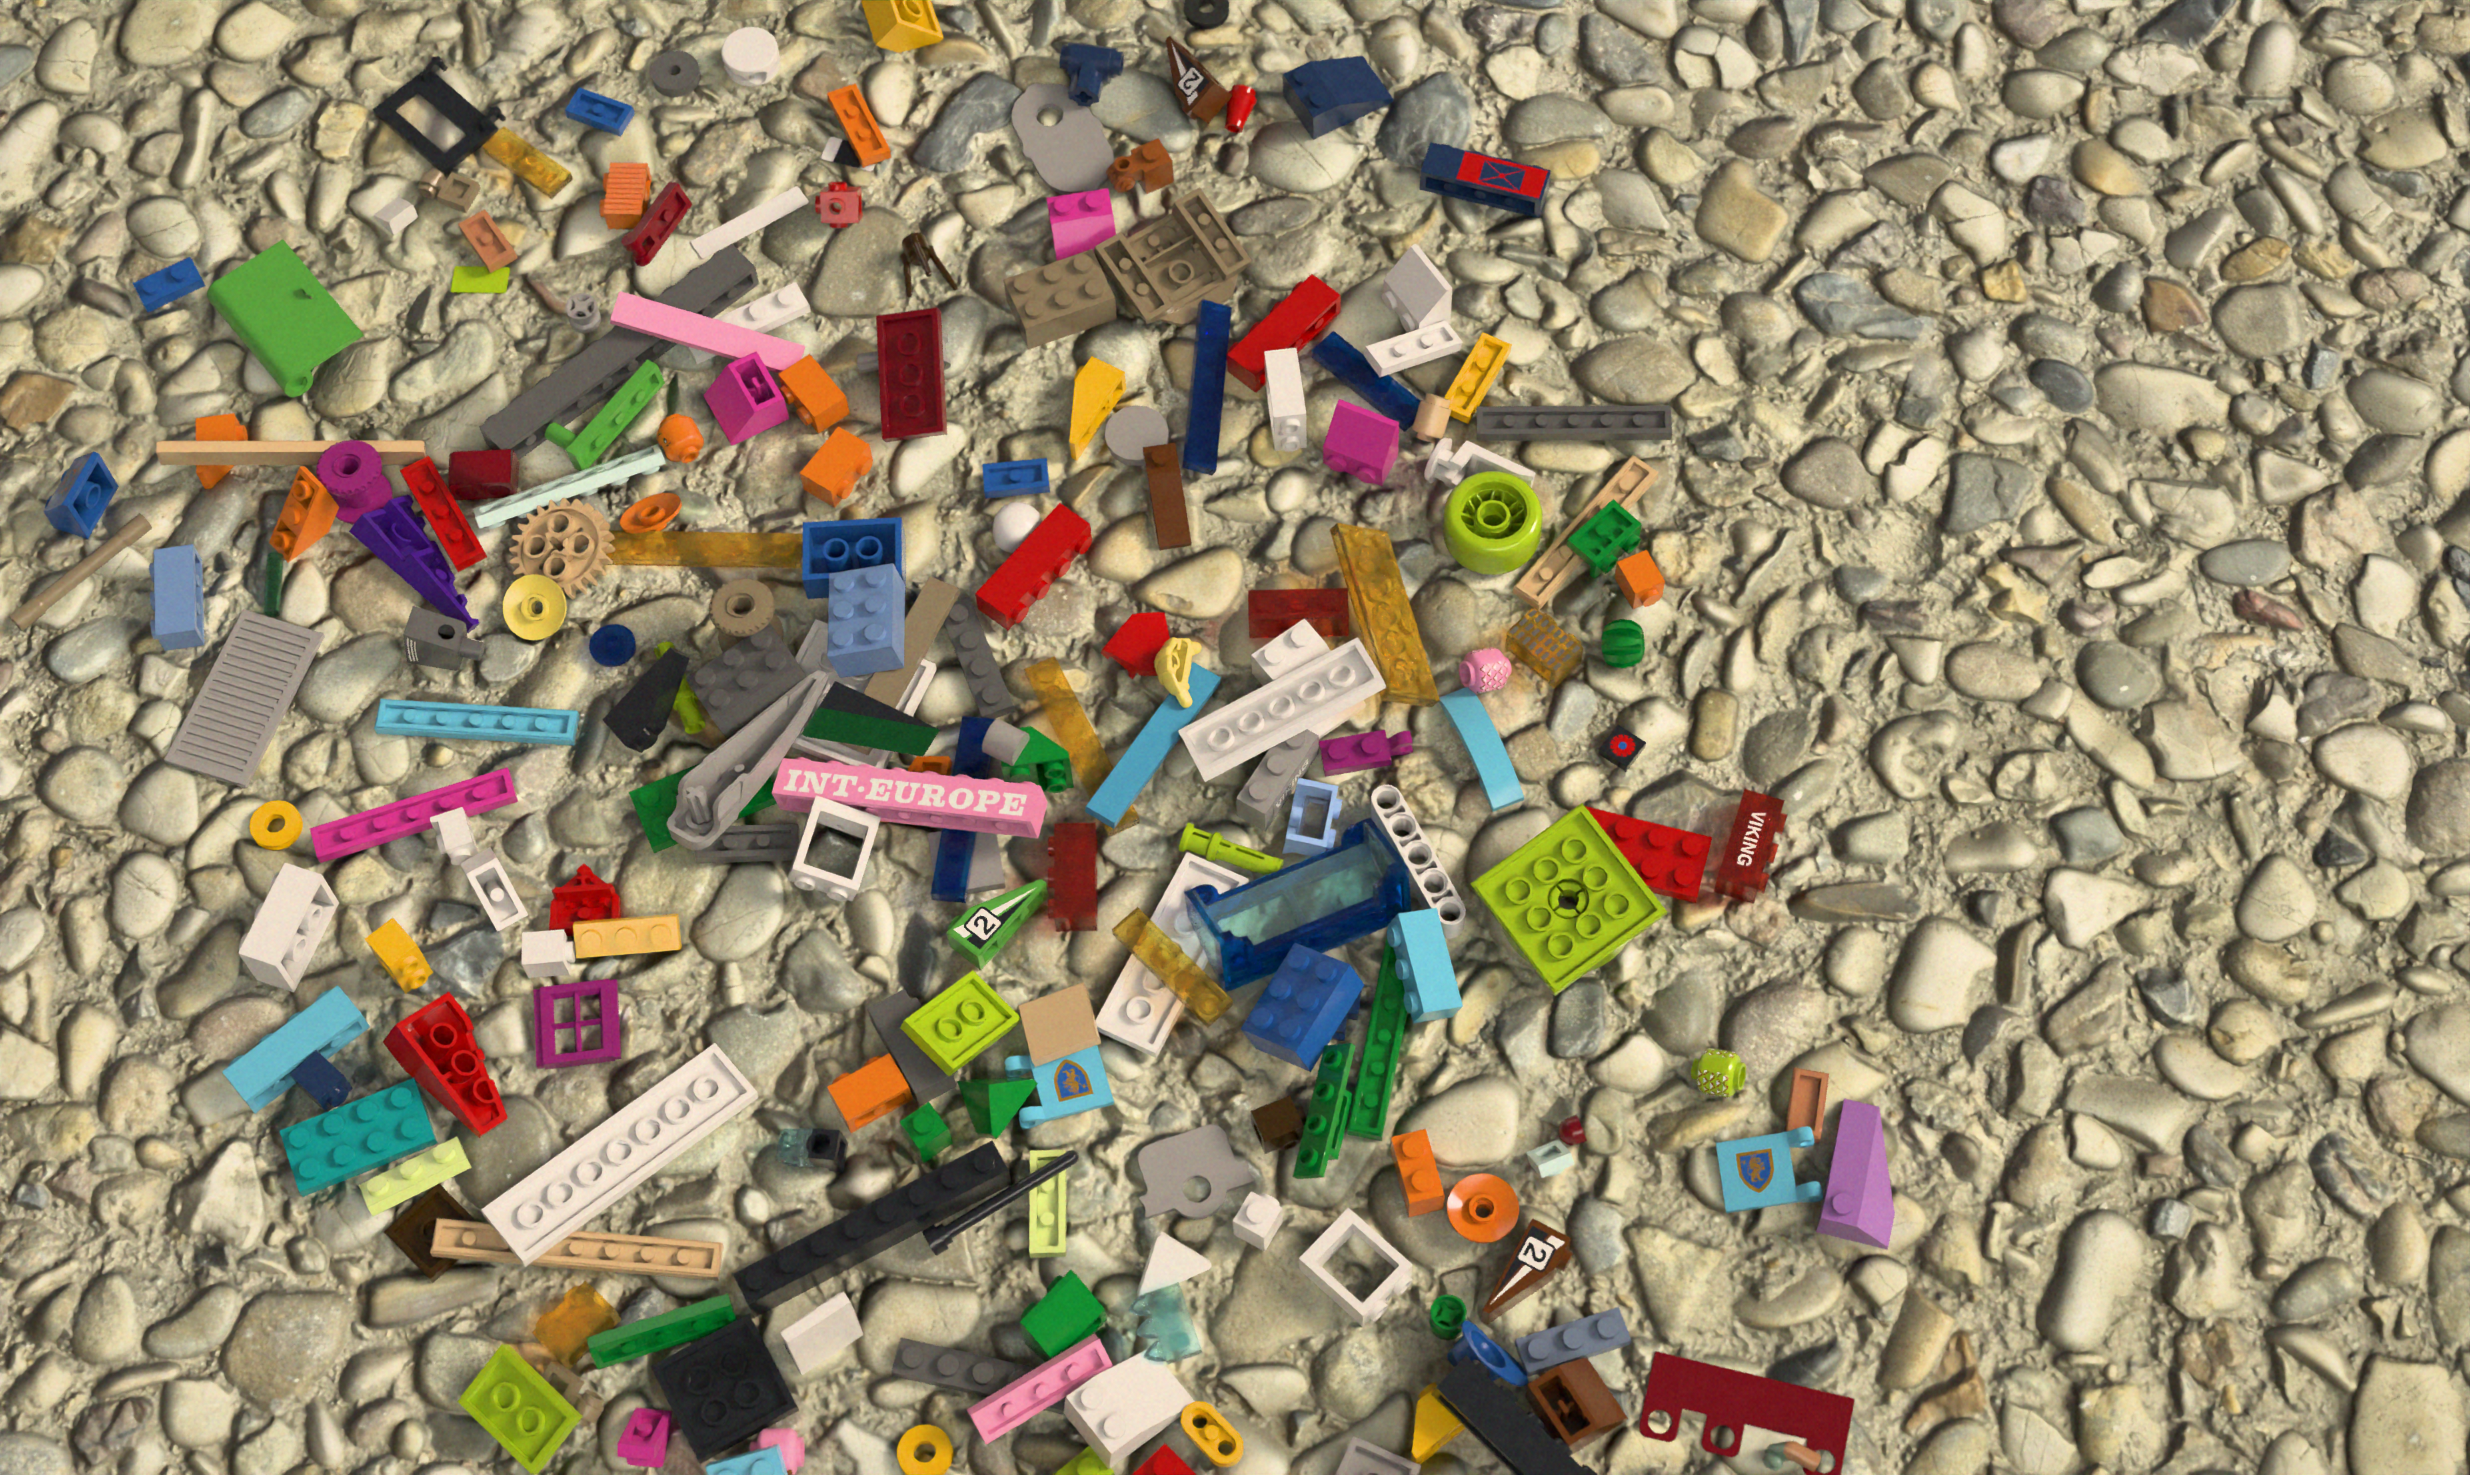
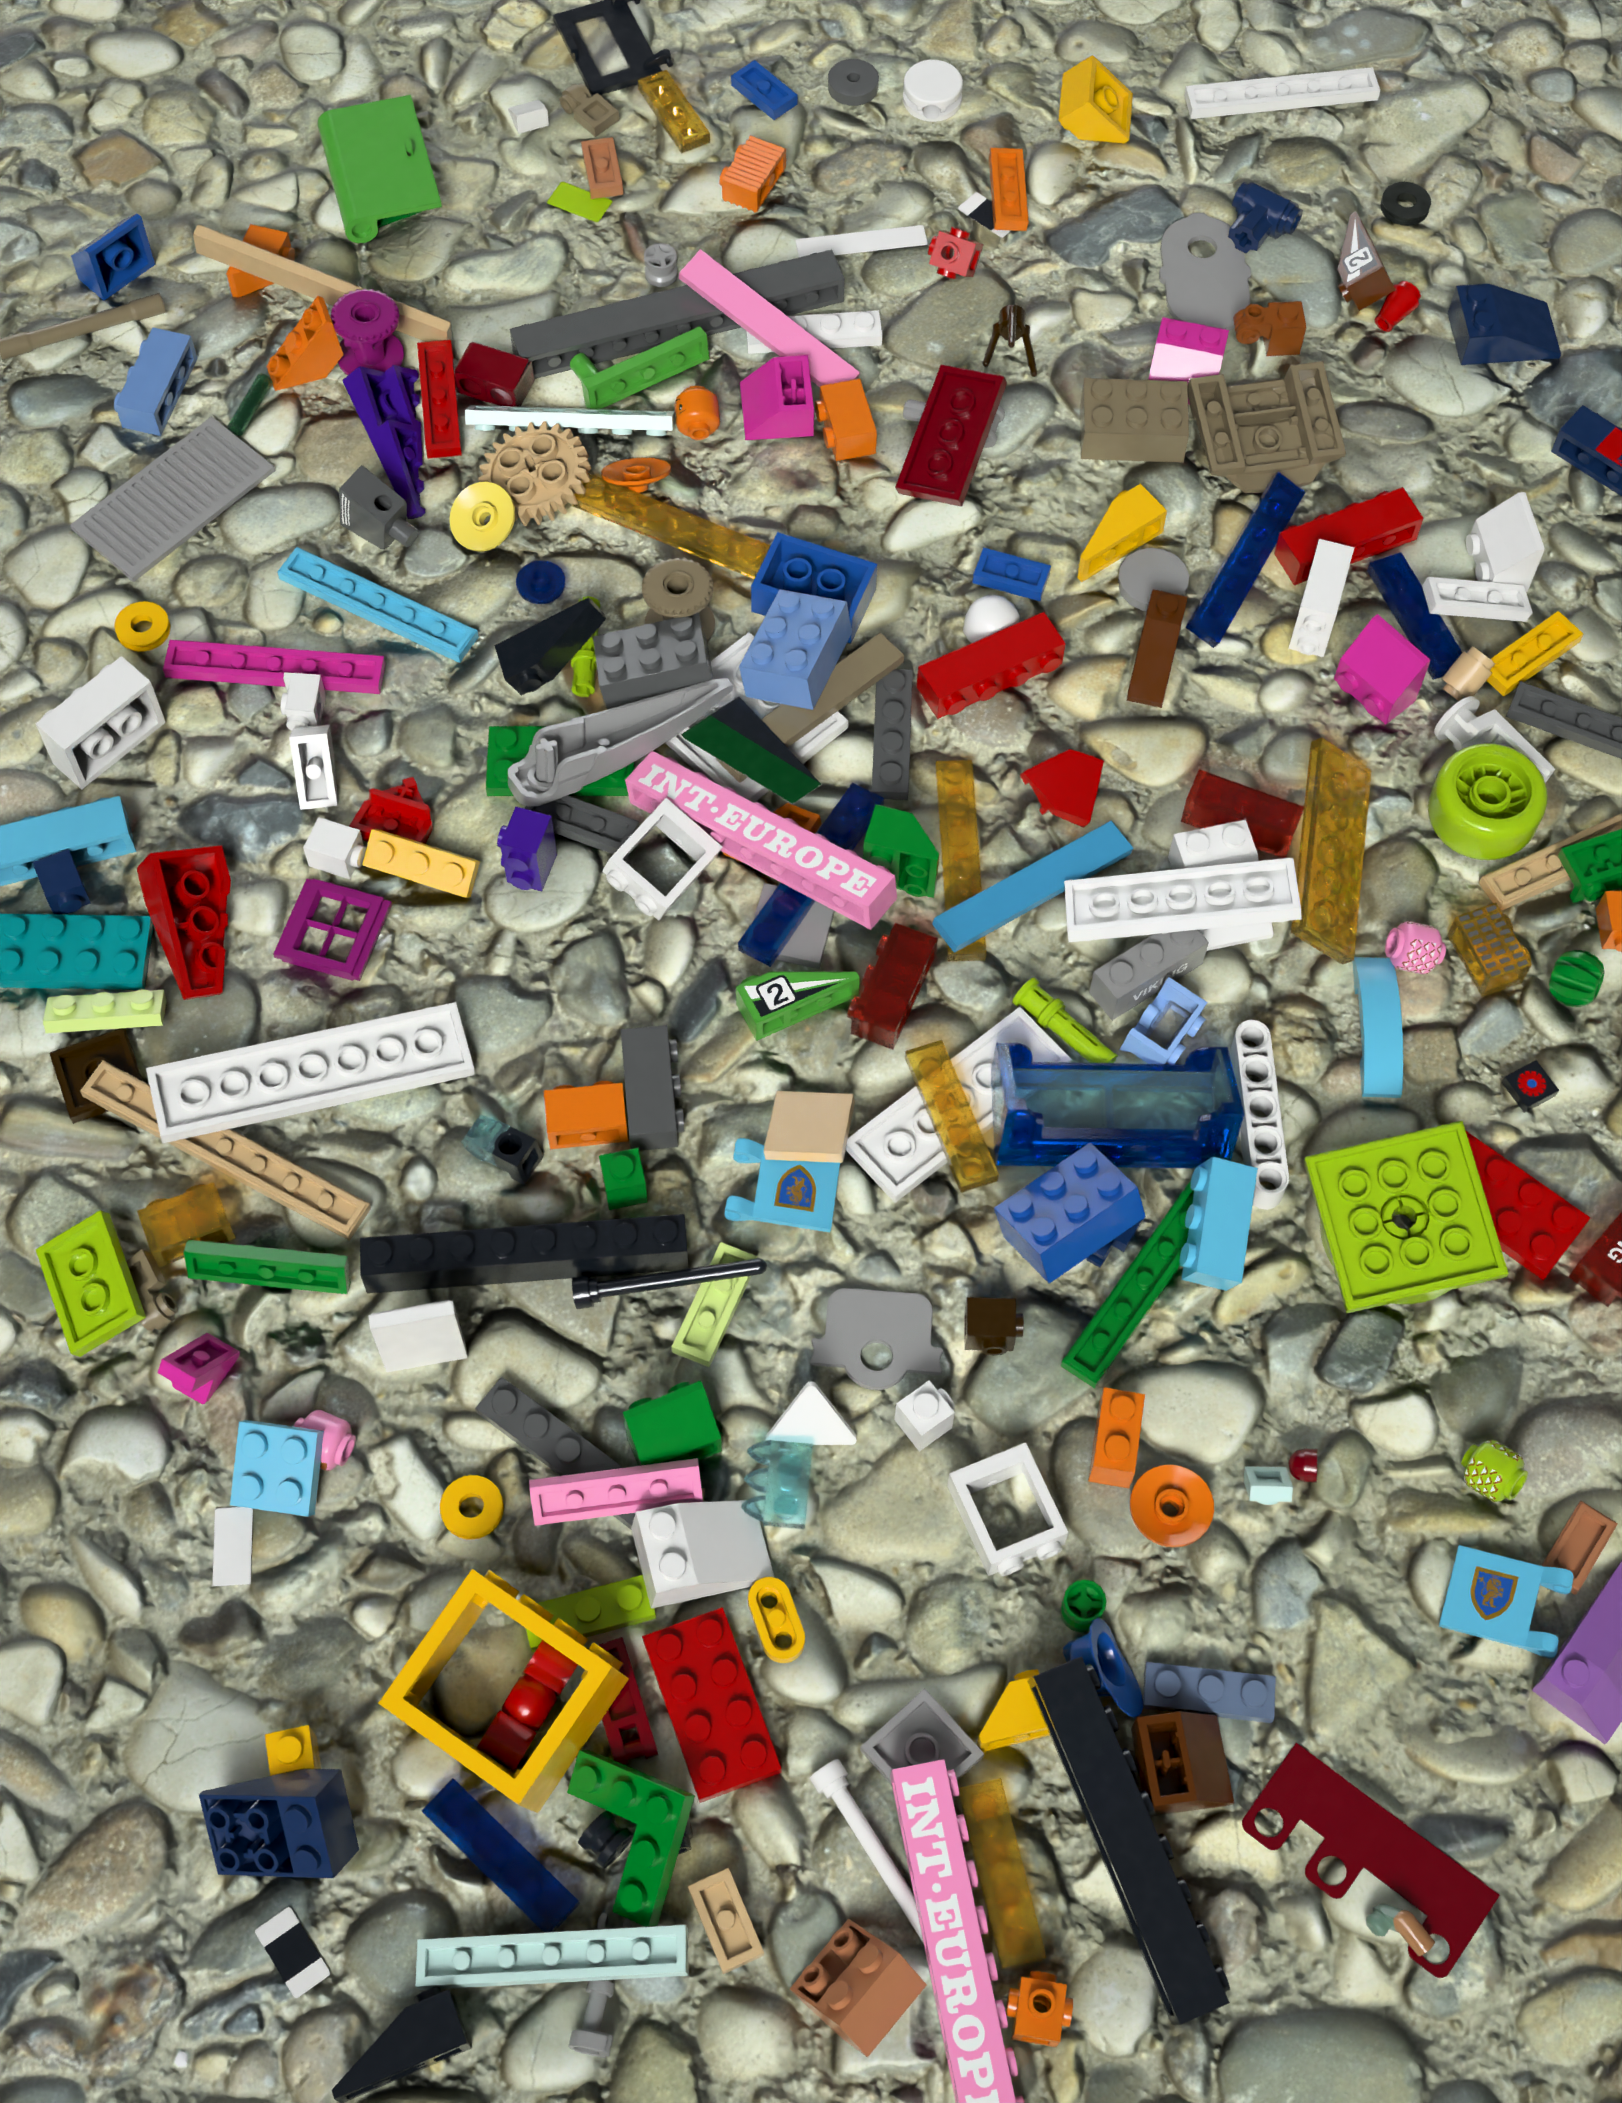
camera: 20 degrees right, 0 degrees up
blue plate [132,257,206,312] -> none
yellow brick [365,917,433,994] -> none
dark red plate [621,182,693,267] -> none
black plate [651,1314,799,1464] -> none
orange brick [800,426,873,508] -> none
lime plate [900,970,1021,1076] -> none
green slope [957,1077,1038,1139] -> none
light grey brick [982,719,1030,766] -> none
light yellow piece [1154,637,1202,708] -> none
green bracket [1292,1043,1356,1179] -> none
magenta plate [1319,730,1413,777] -> none
reddish brown slope [1481,1218,1574,1325] -> none
none -> dark purple brick [497,806,557,892]

